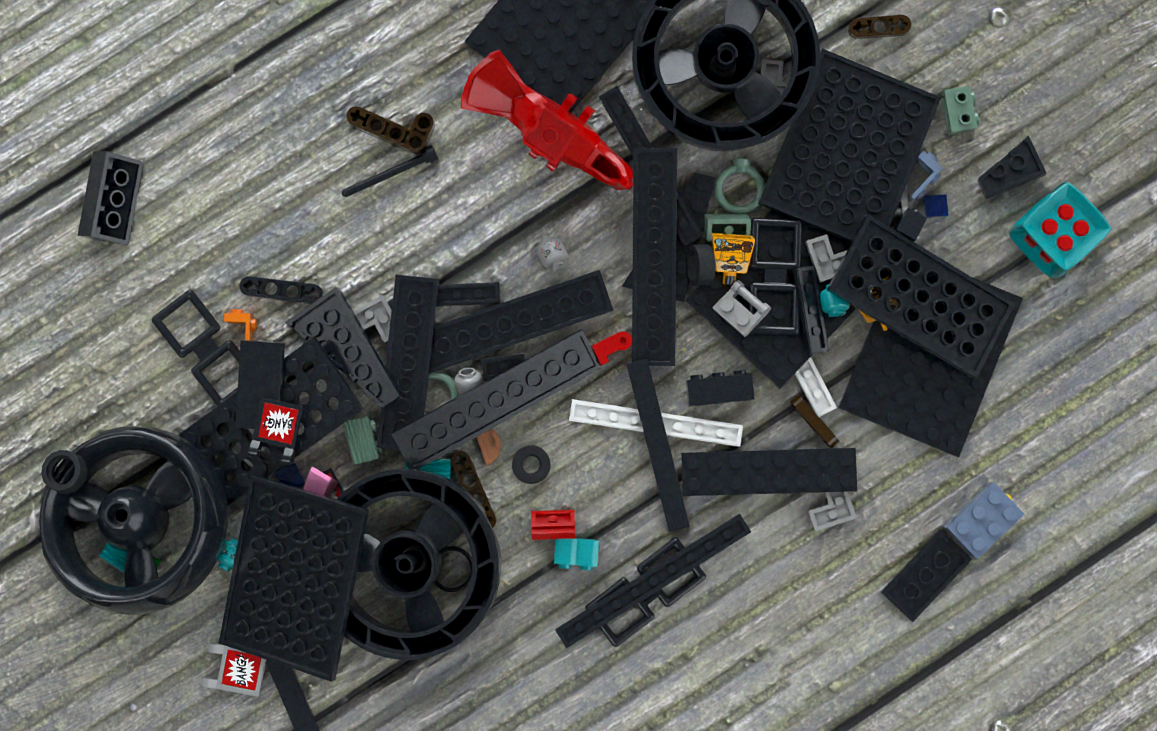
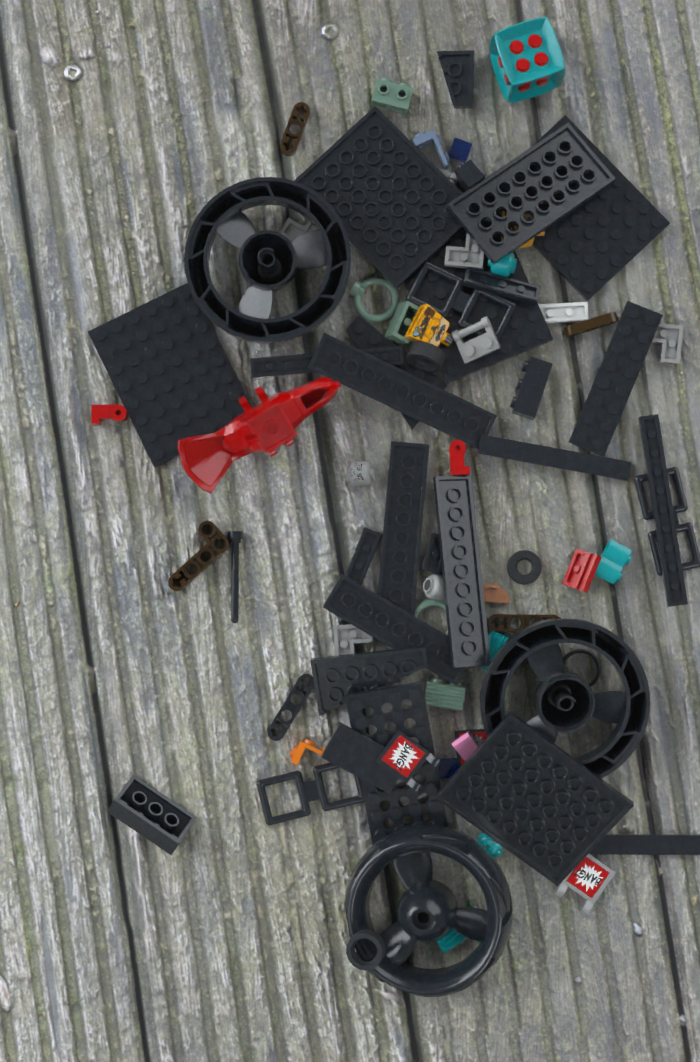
camera: 60 degrees left, 0 degrees up
white tile [569,399,743,447] -> none

